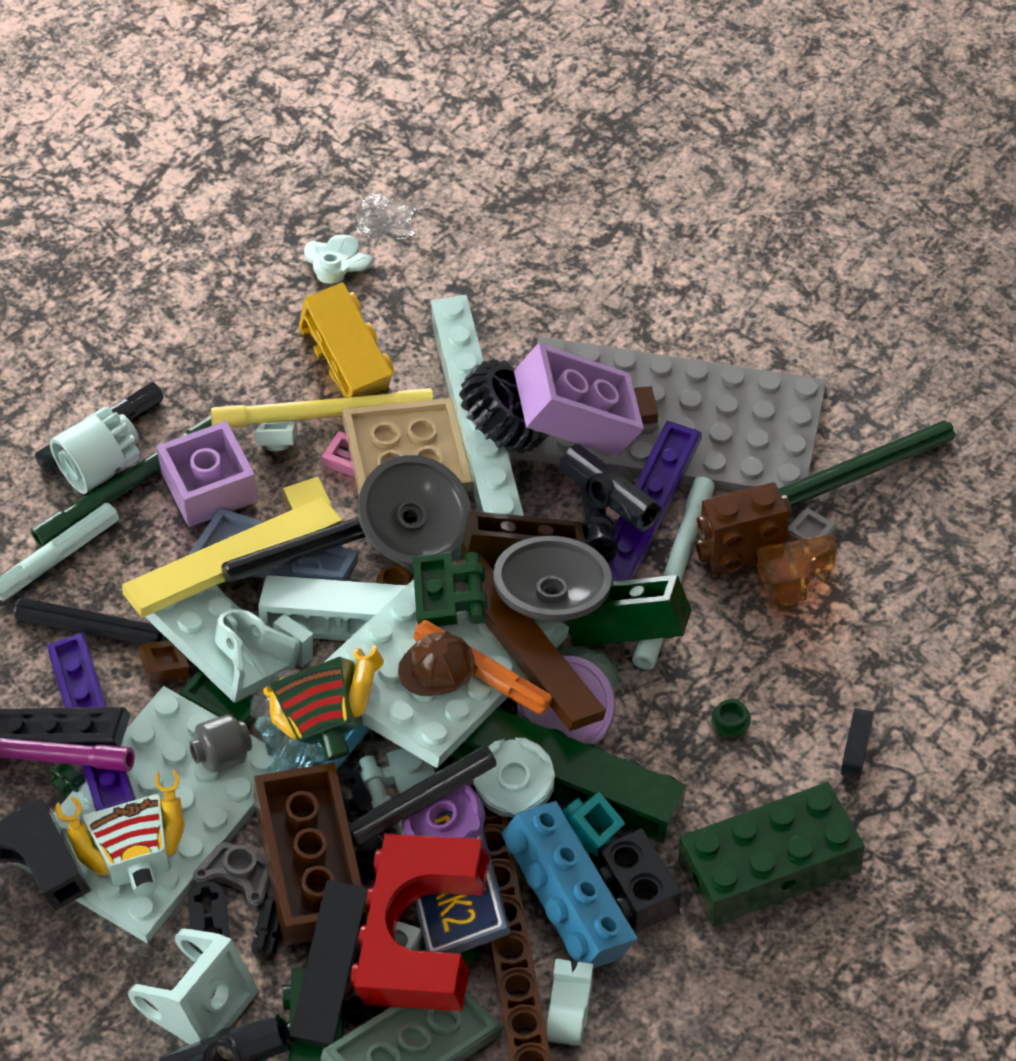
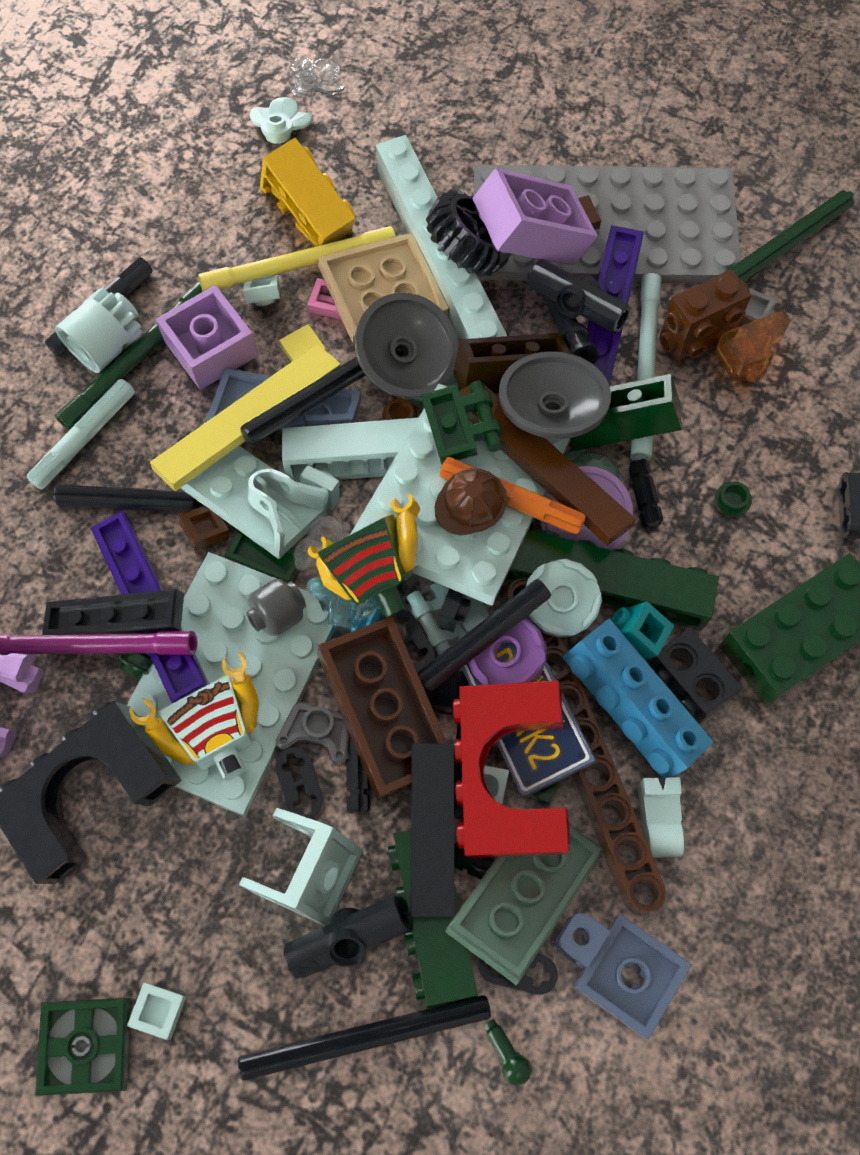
camera: 10 degrees left, 15 degrees up
none -> black plate [439,588,471,633]
none -> black axle [629,459,663,528]

